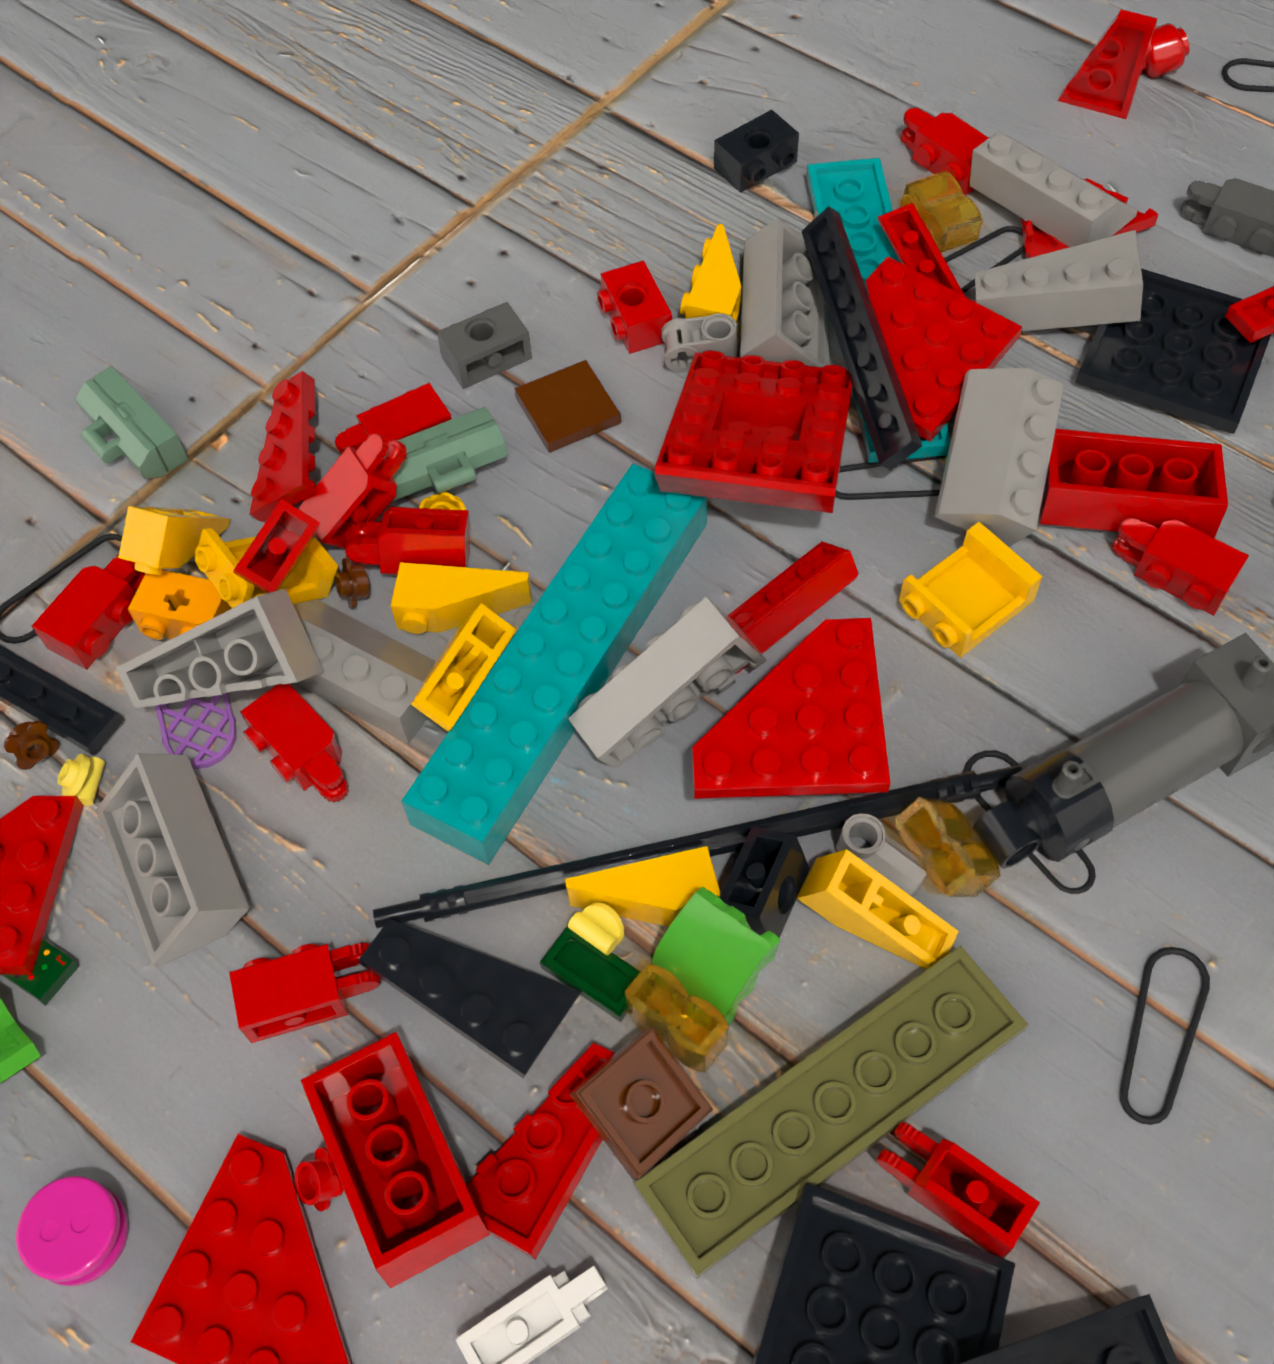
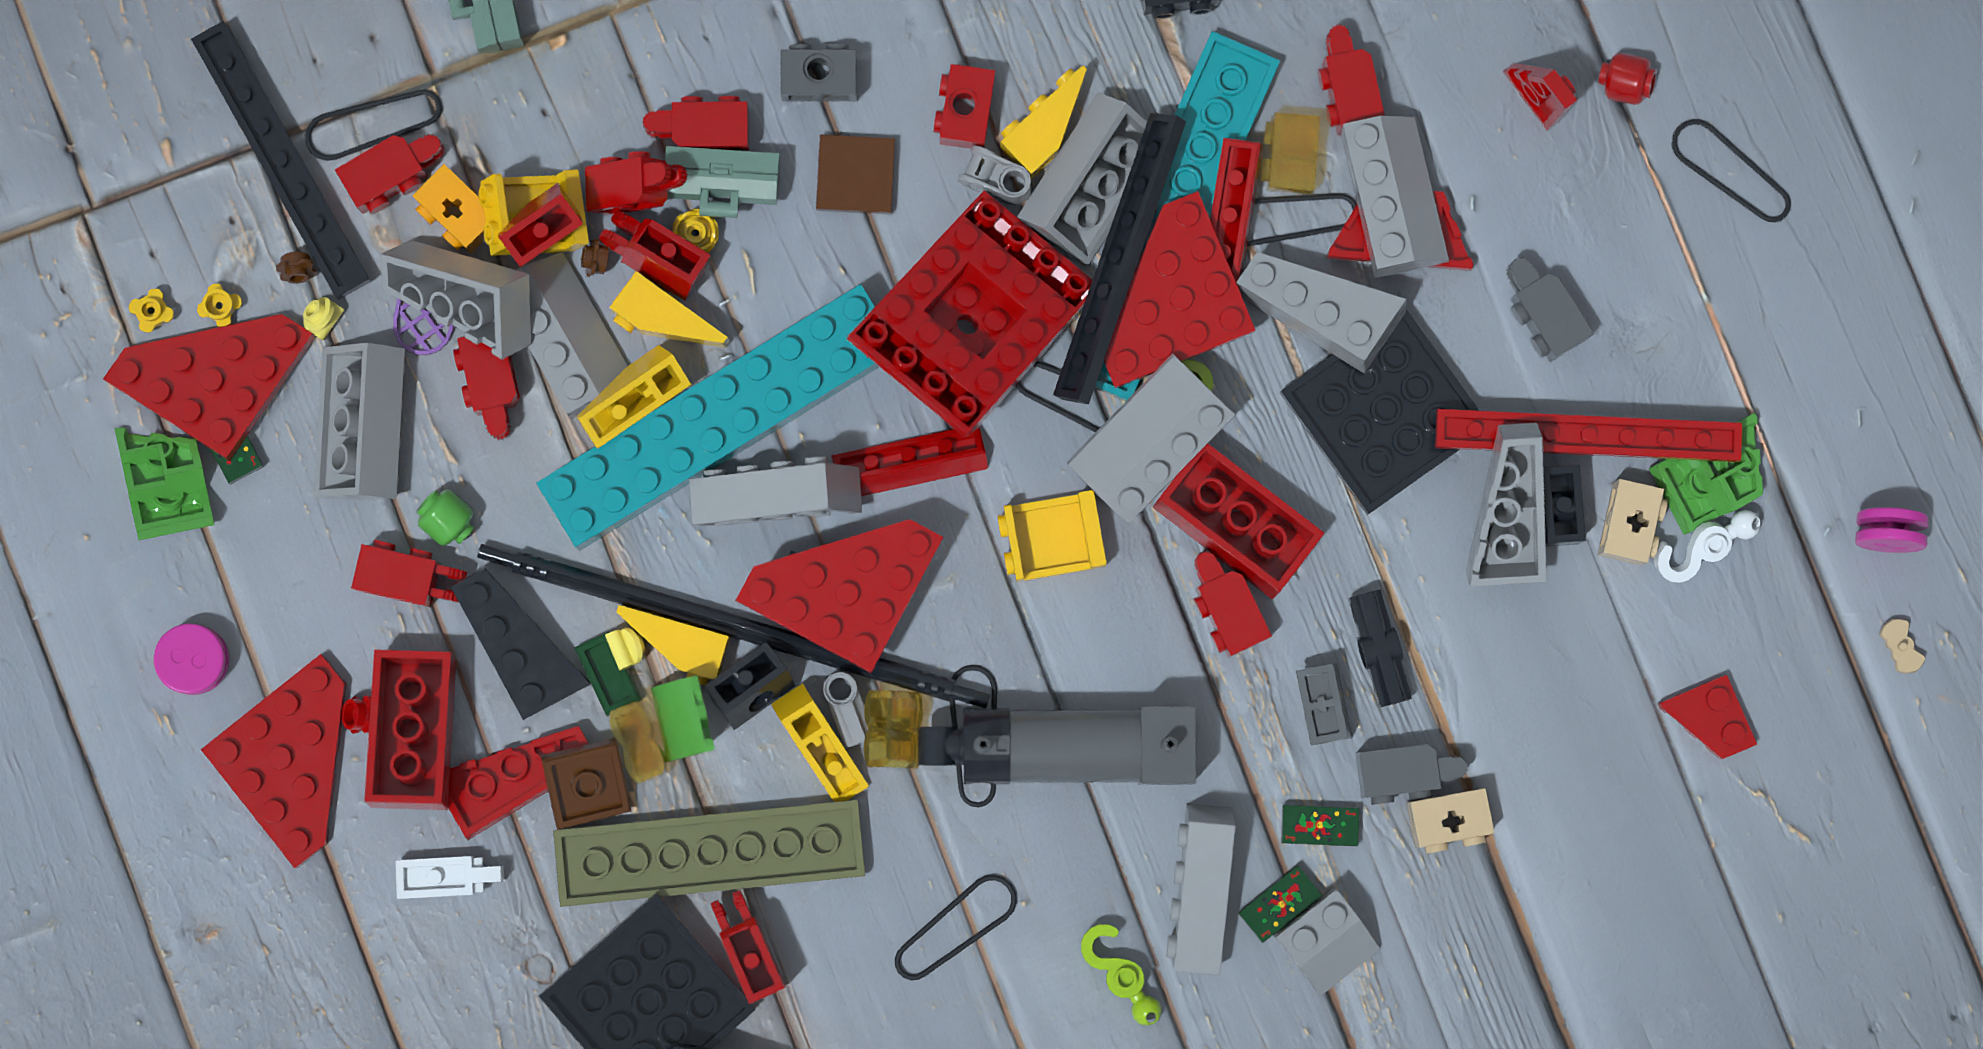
camera: 20 degrees right, 25 degrees up
yellow slope [118,506,230,575] -> none
red wing [249,371,315,522] -> none
none -> bright green head [416,489,474,546]

